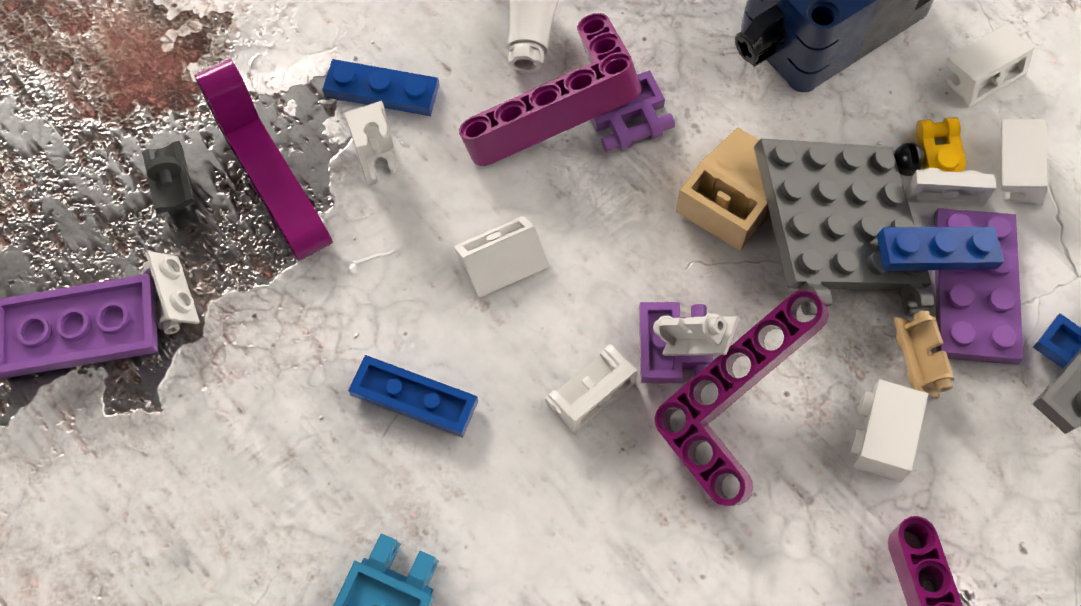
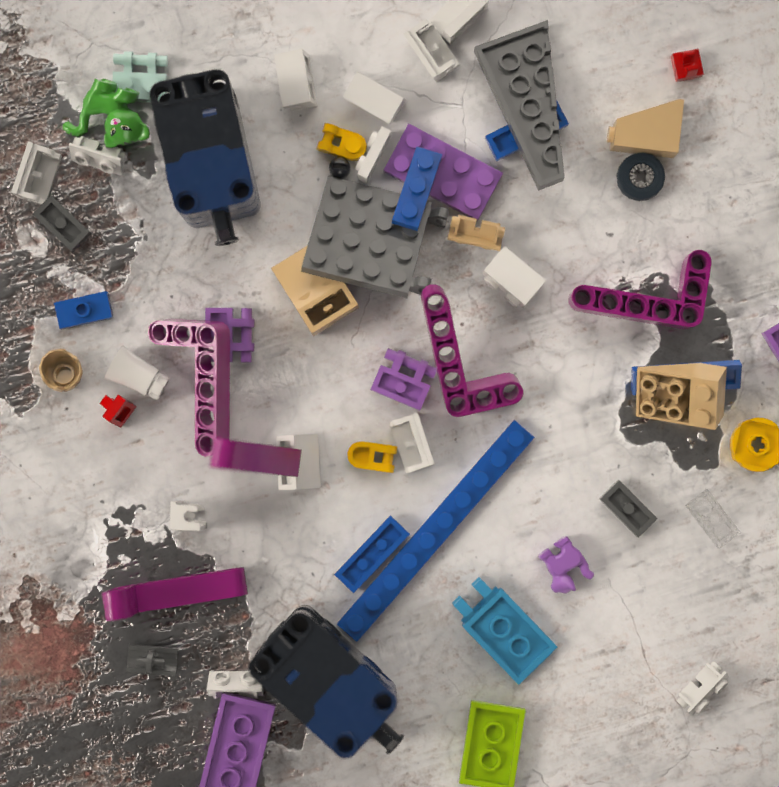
camera: 70 degrees left, 20 degrees up
blue plate [322,59,439,116] -> none
white hinge [653,313,740,356] -> none
none -> red tile [99,395,137,428]
none -> magenta beam [210,438,302,477]
none -> piece [248,605,404,759]
none -> blue plate [337,420,535,642]
none -> yellow plate [347,441,397,473]

